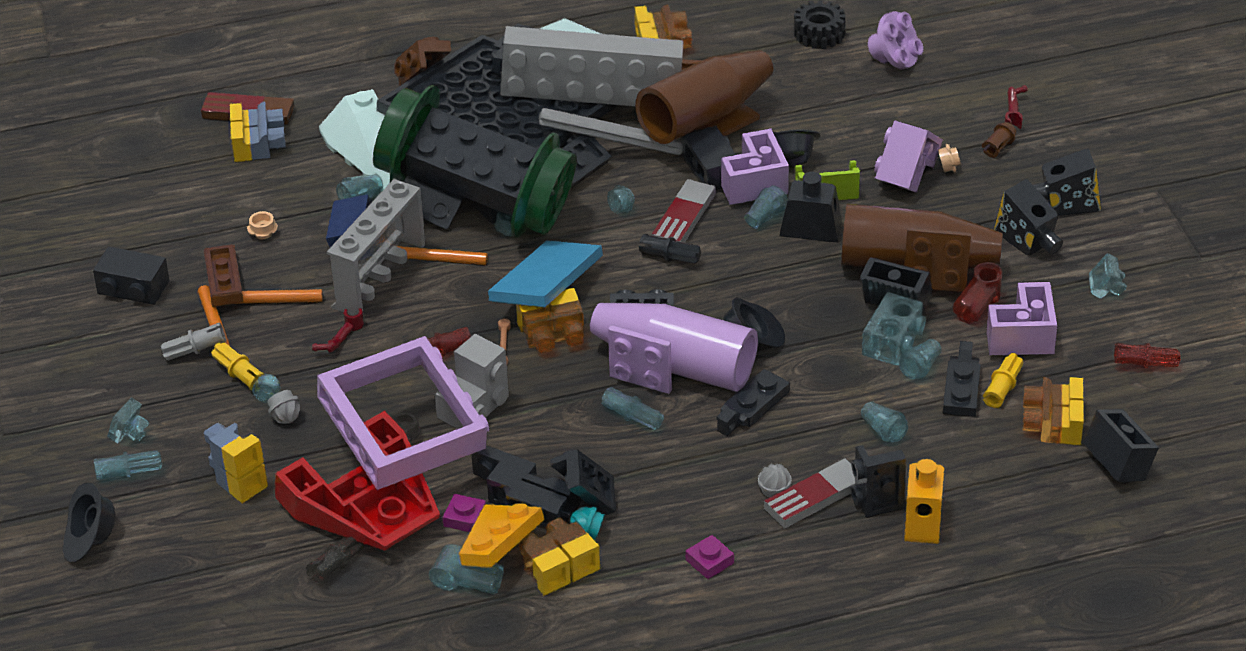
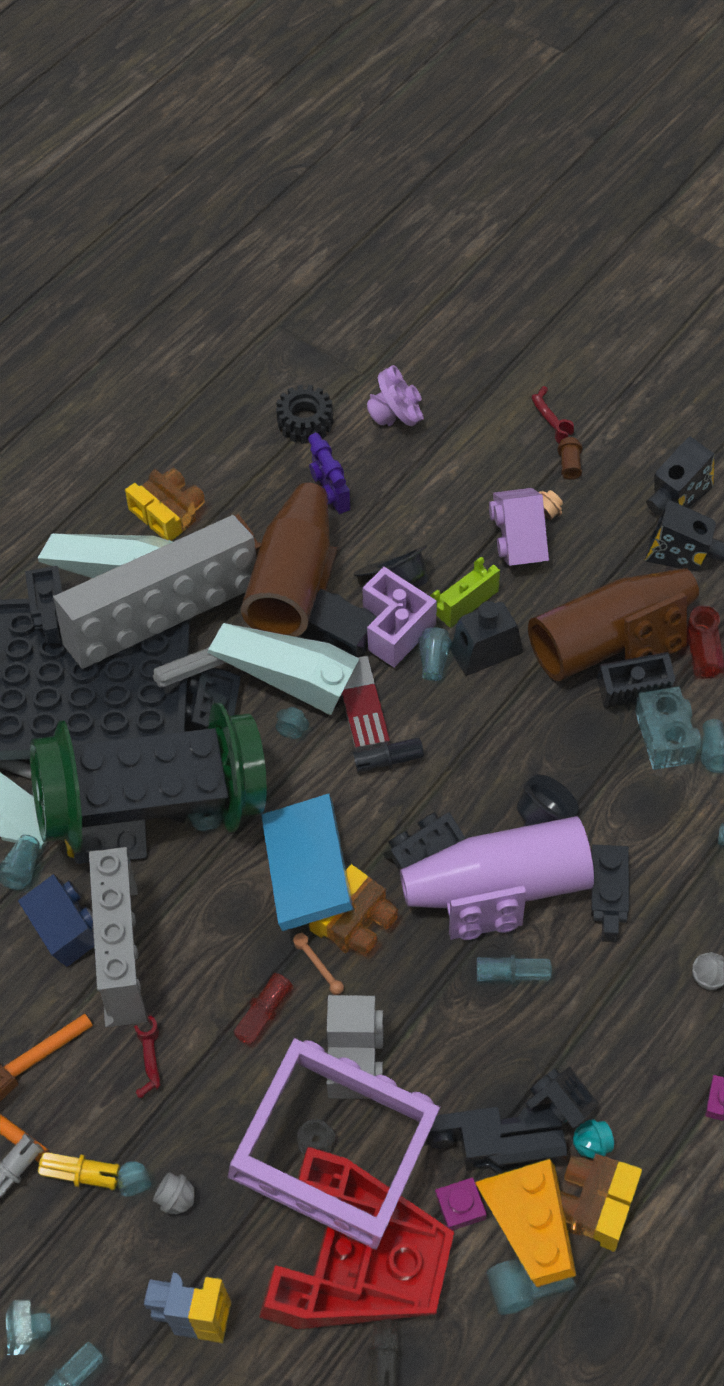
camera: 35 degrees left, 15 degrees up
orange bar [396,246,488,265] -> none
none -> light aqua wedge [207,623,359,715]
none -> dark purple plate [308,433,350,514]

